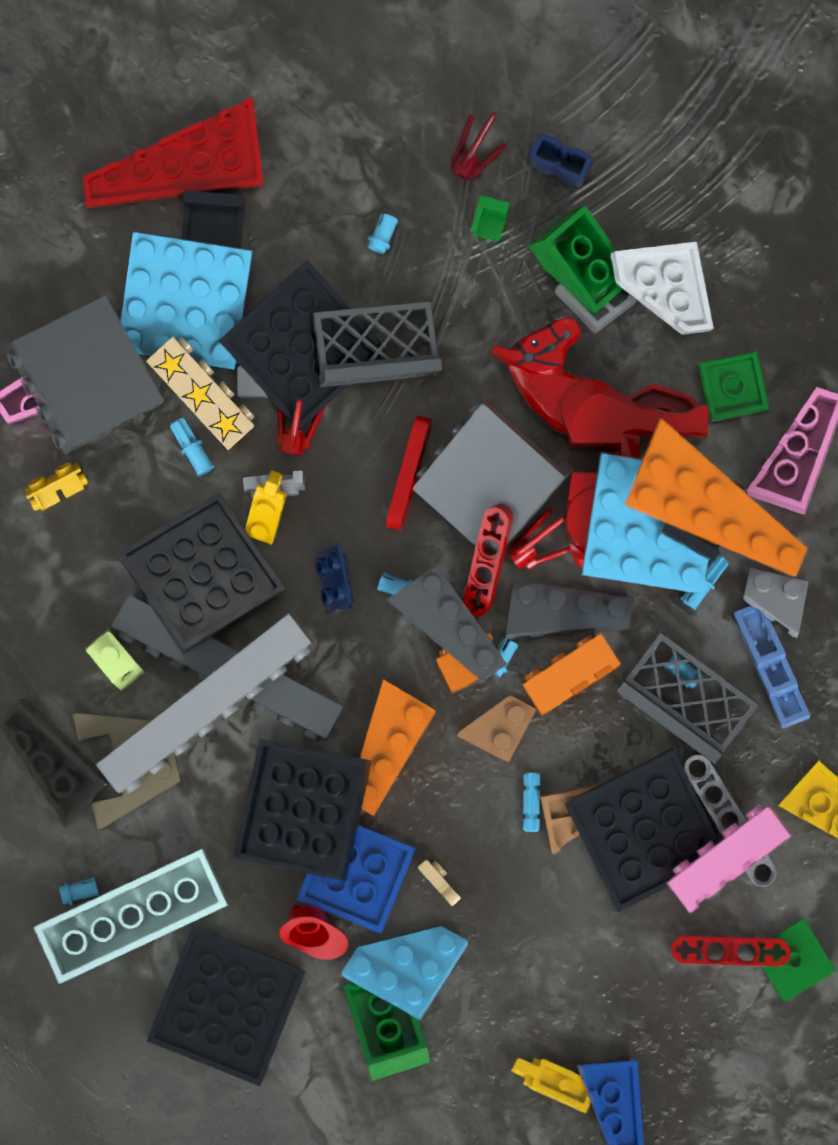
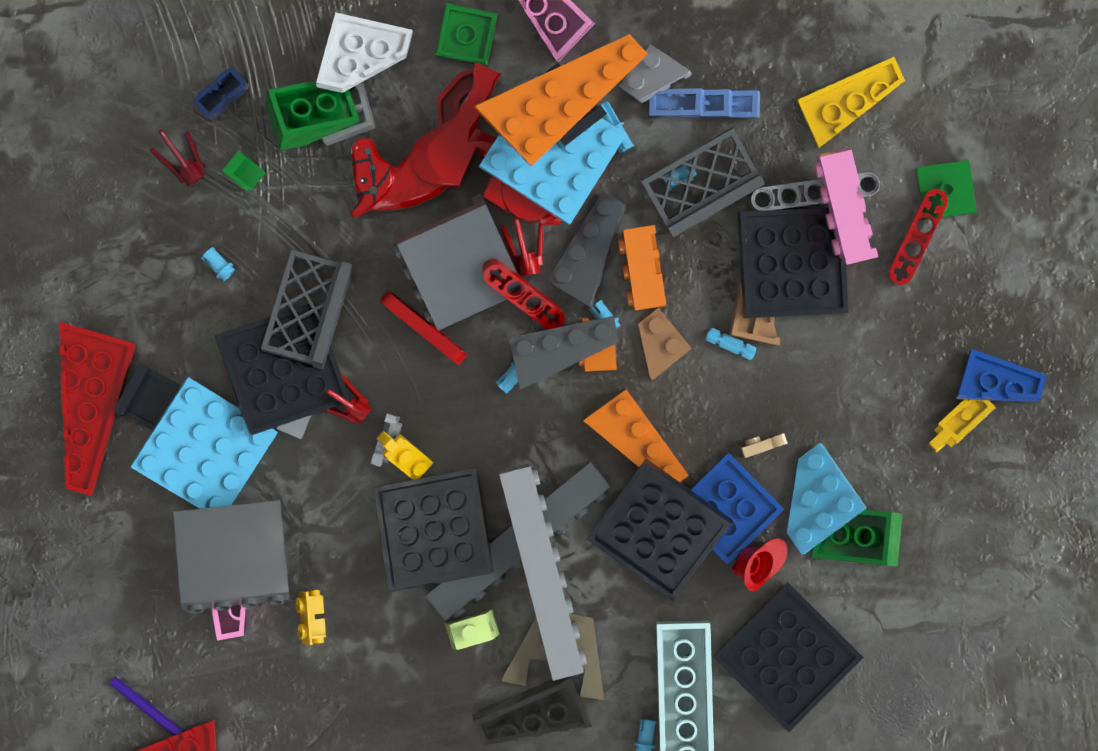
camera: 70 degrees left, 5 degrees up
tan brick [146,336,255,450] -> none
medium azure axle [170,418,214,477] -> none
dark blue hinge [315,544,354,613] -> none

